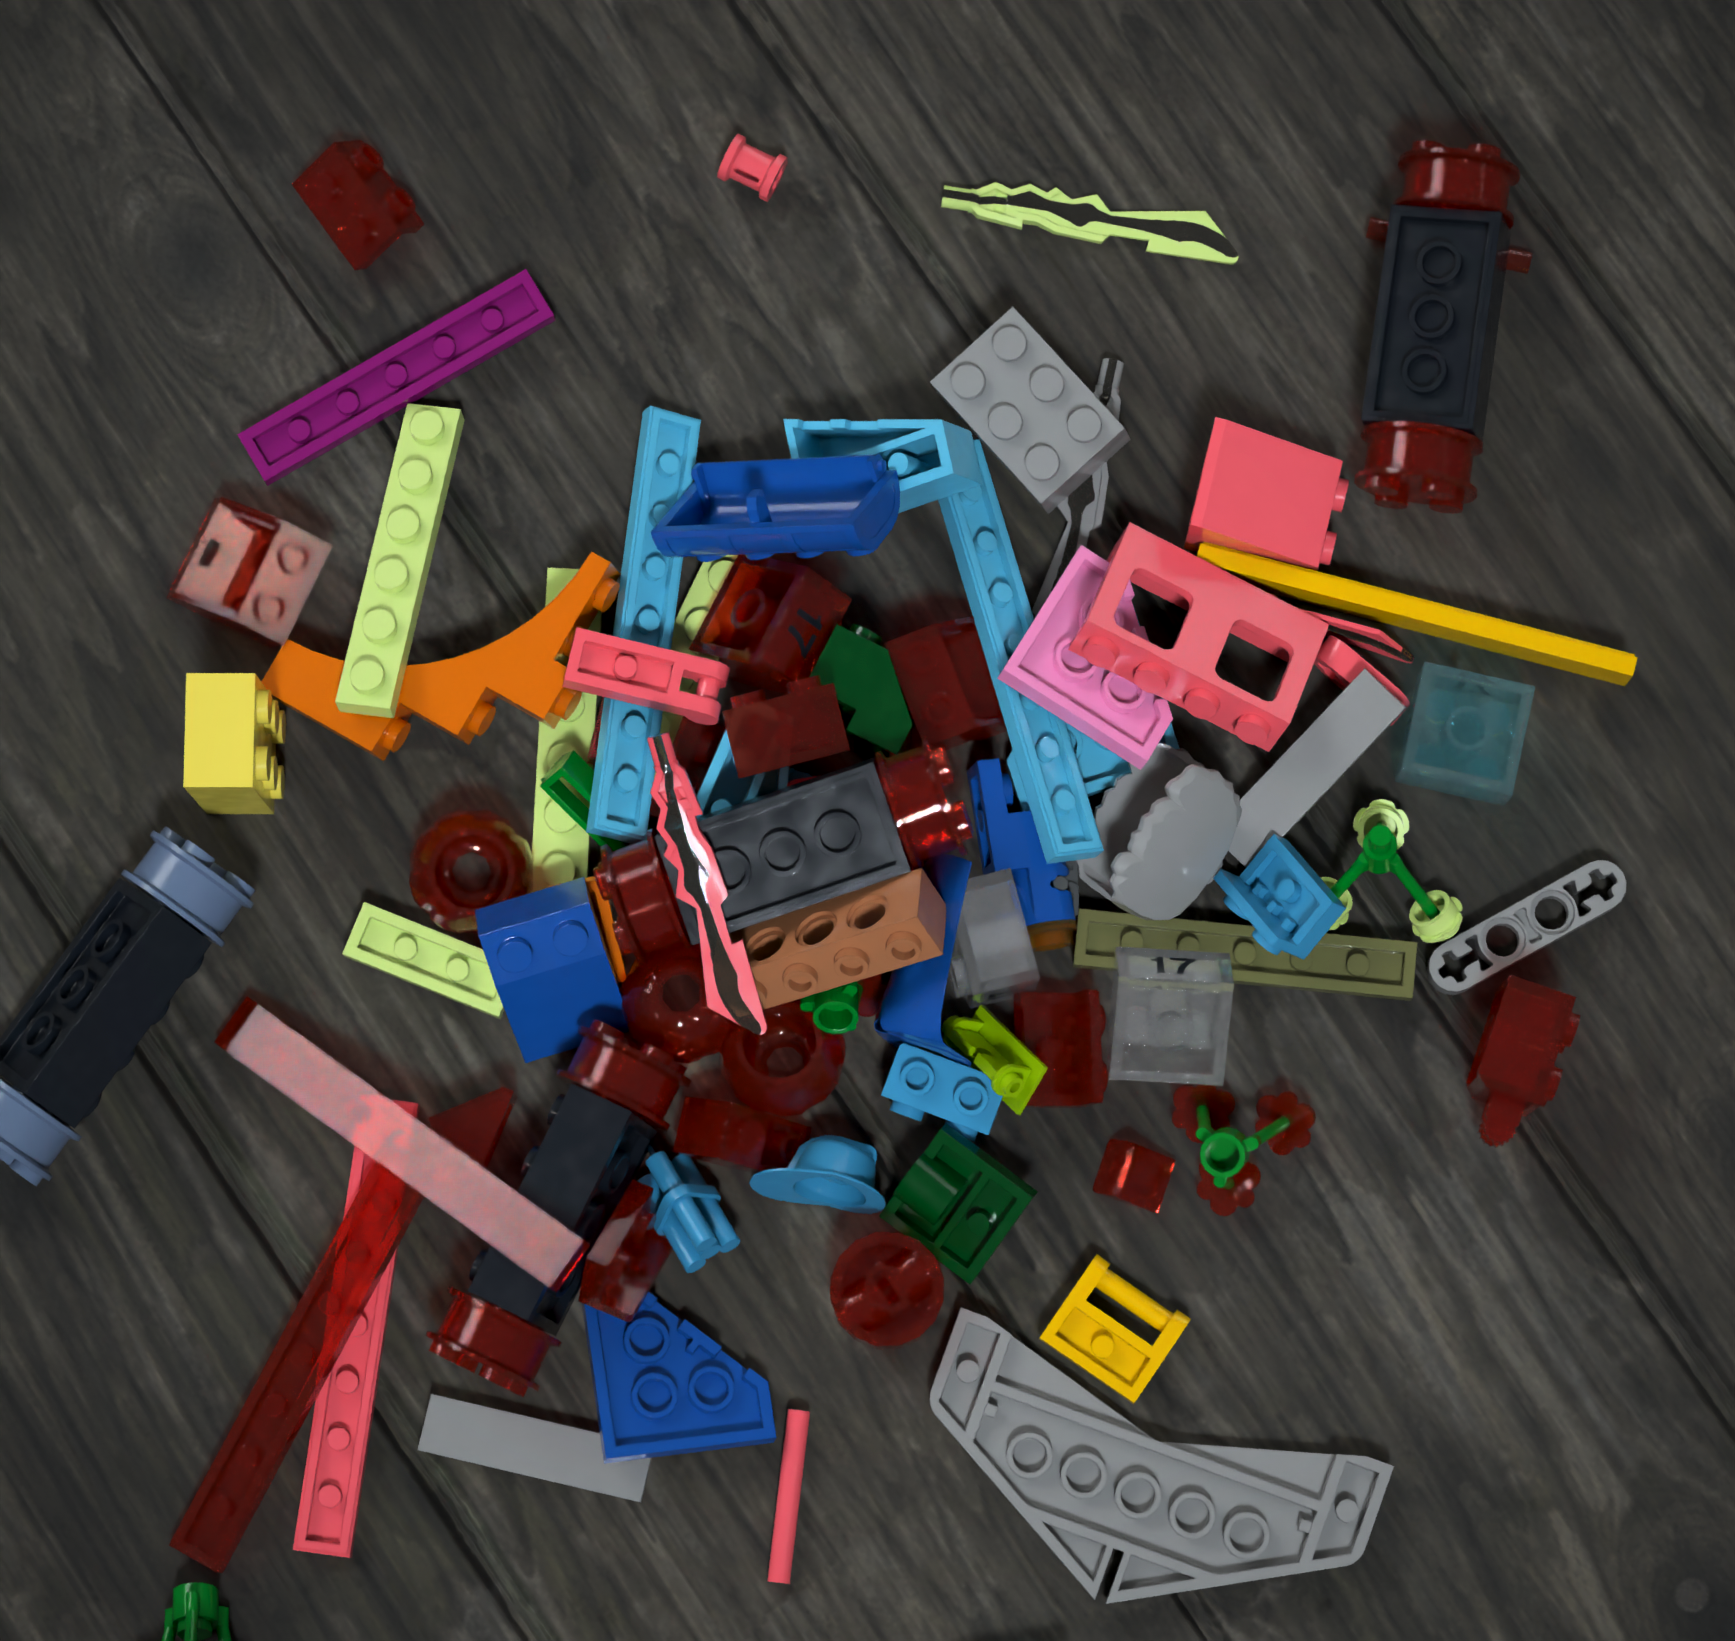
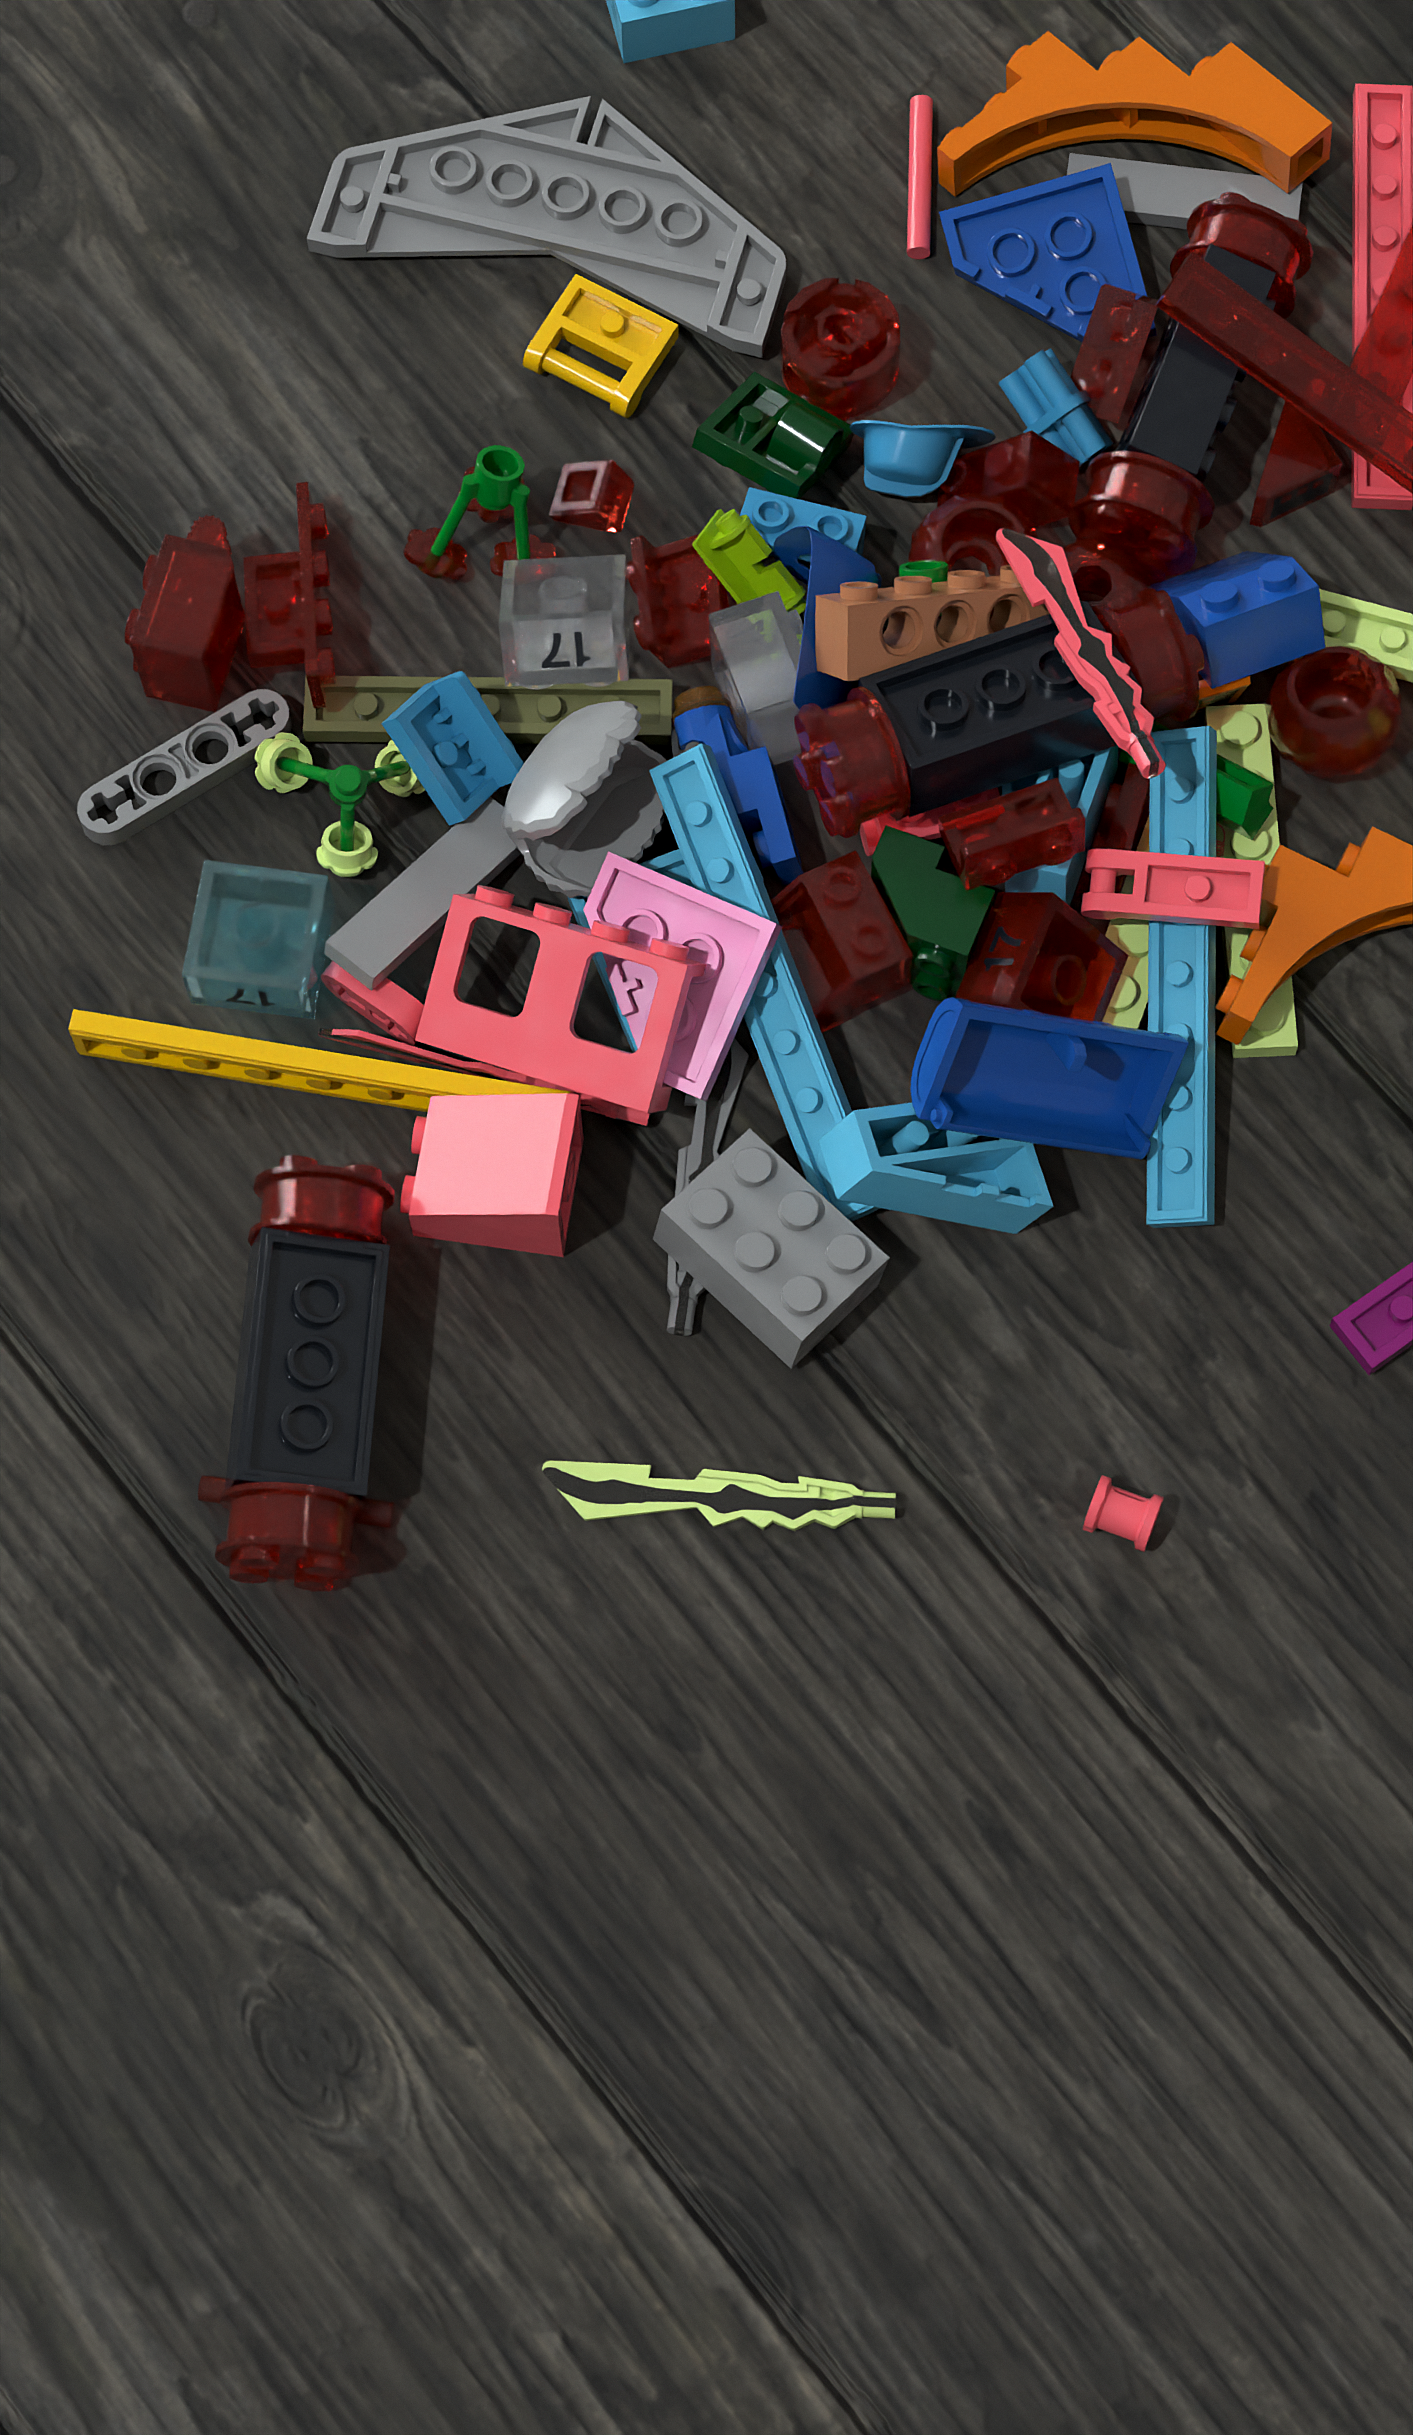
camera: 175 degrees right, 10 degrees down
none -> clear red bracket [243,482,336,709]
none -> orange arch [937,31,1333,197]

